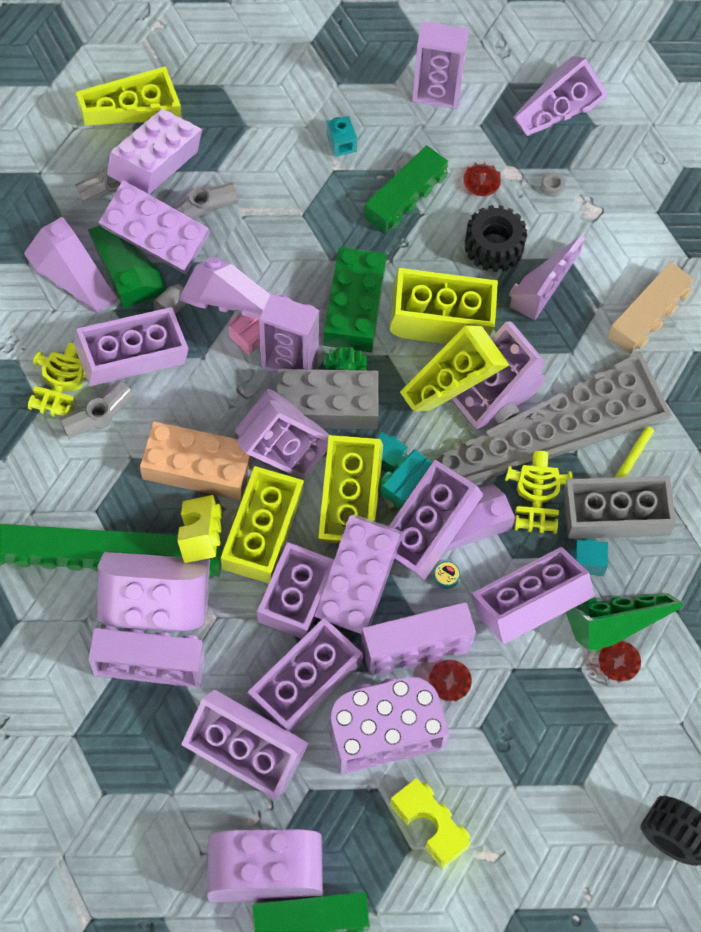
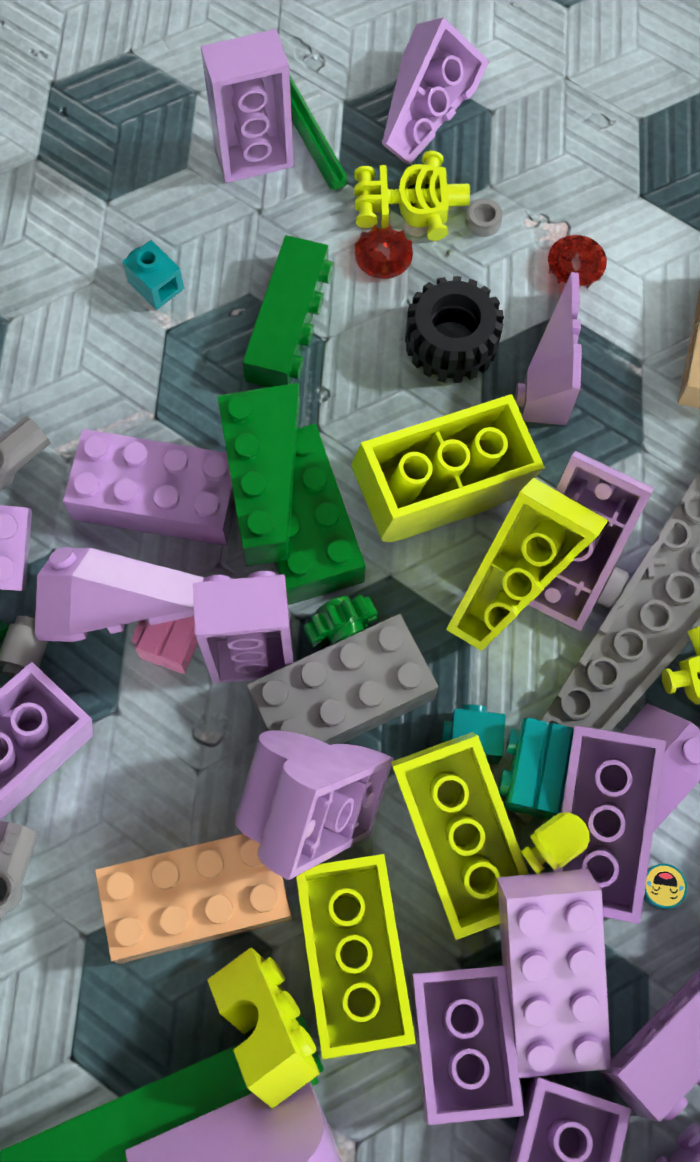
camera: 25 degrees left, 5 degrees up
none -> lavender brick [63,429,236,546]
none -> green wedge [217,383,300,567]
none -> green axle [290,76,347,191]
none -> neon yellow piece [354,151,470,241]
none -> neon yellow arm [521,812,590,874]
none -> clear red gear [547,235,607,289]

